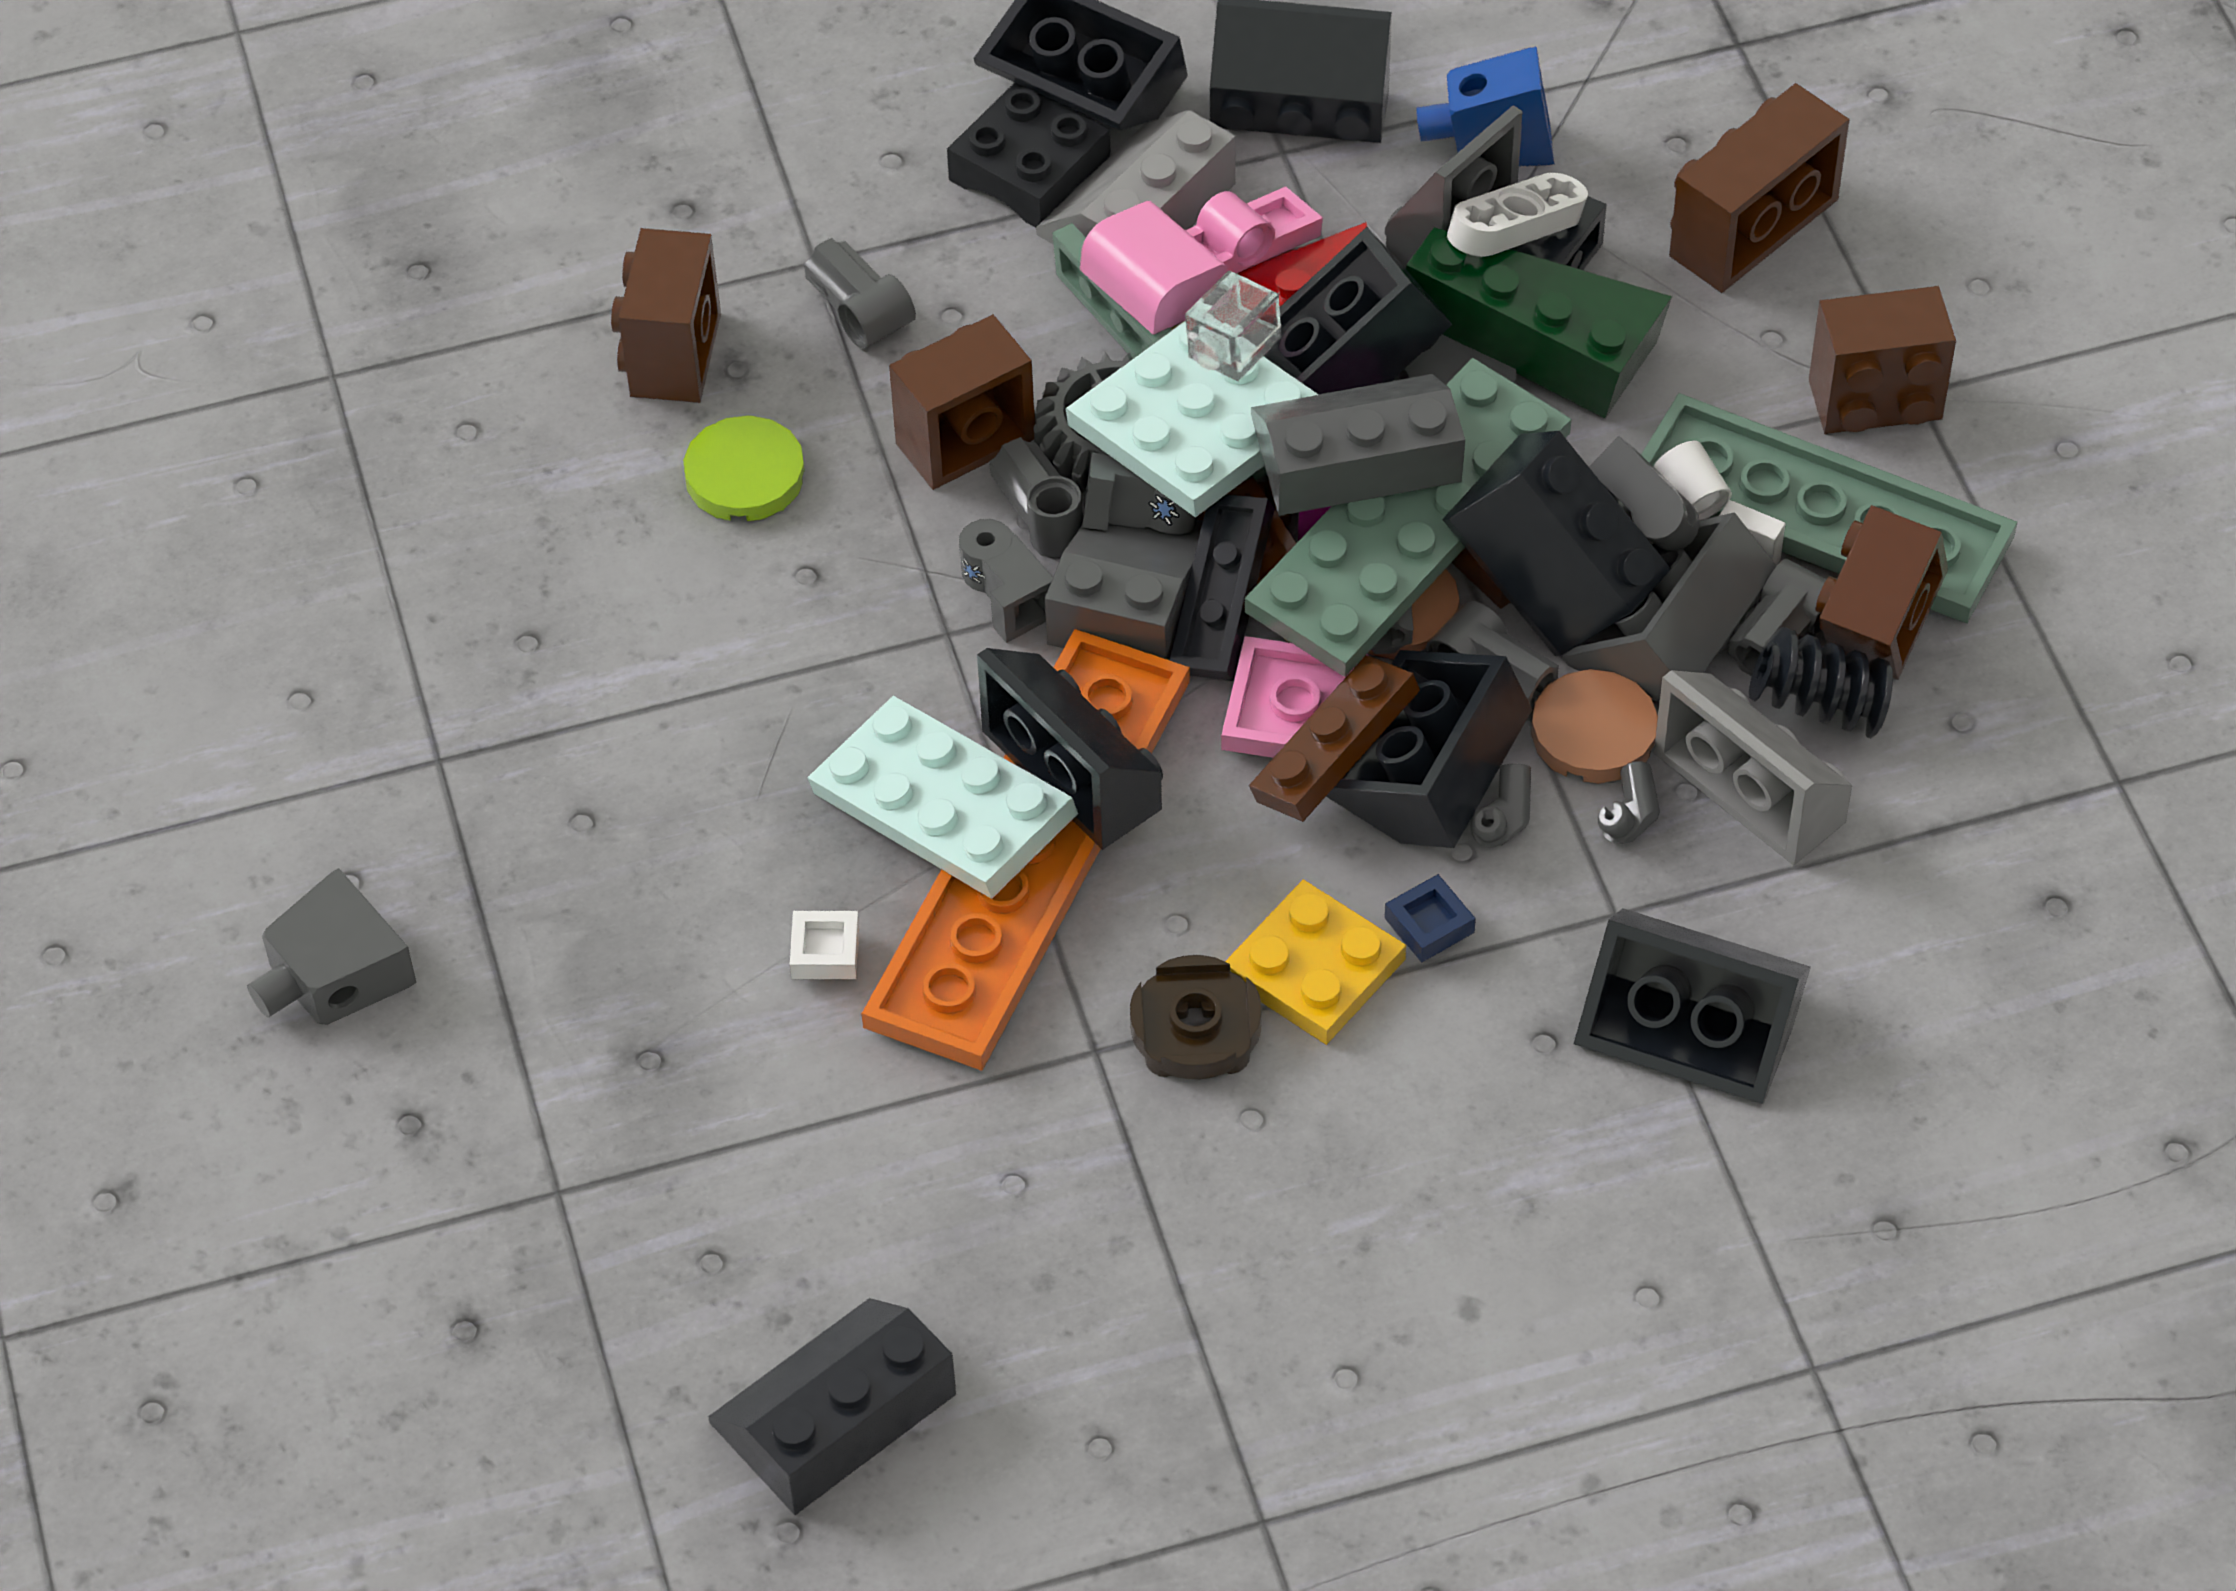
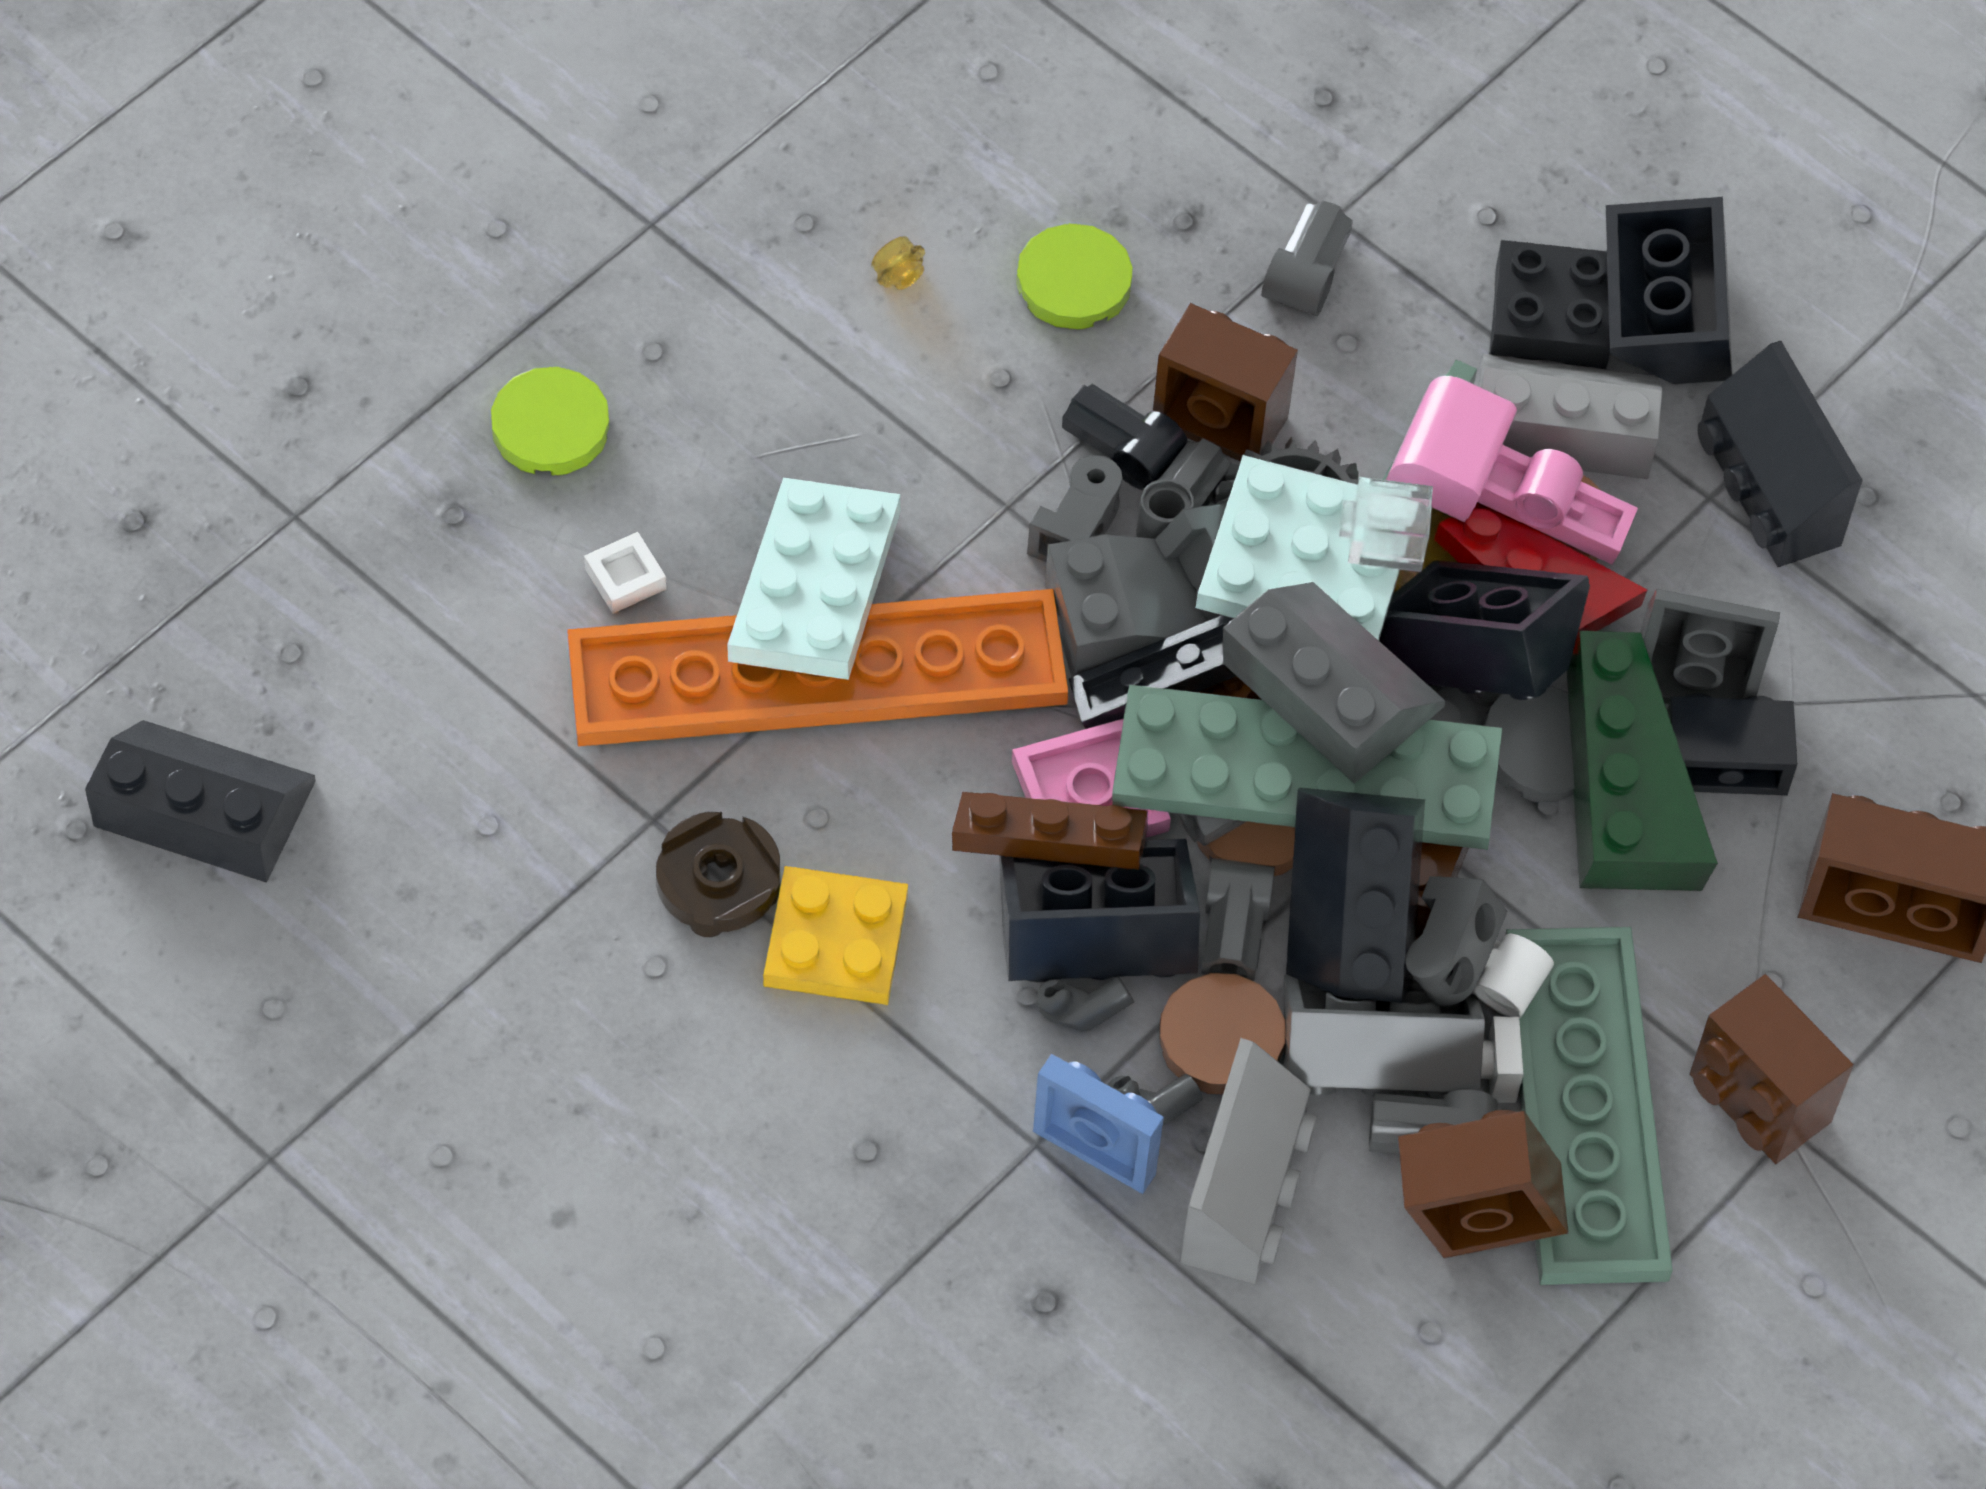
camera: 55 degrees right, 5 degrees up
dark grey torso [247,868,417,1025] -> none
reddish brown brick [611,228,721,403] -> none
black slope [977,648,1163,850] -> none
dark blue plate [1384,874,1476,963] -> none
blue torso [1416,47,1554,166] -> none
white beam [1447,173,1588,256] -> none
black slope [1573,908,1811,1104] -> none
black piece [1749,627,1893,739] -> none
none -> lime tile [491,367,609,476]
none -> clear yellow plate [871,236,926,290]
none -> medium blue plate [1033,1054,1164,1194]
none -> black piece [1062,384,1188,490]

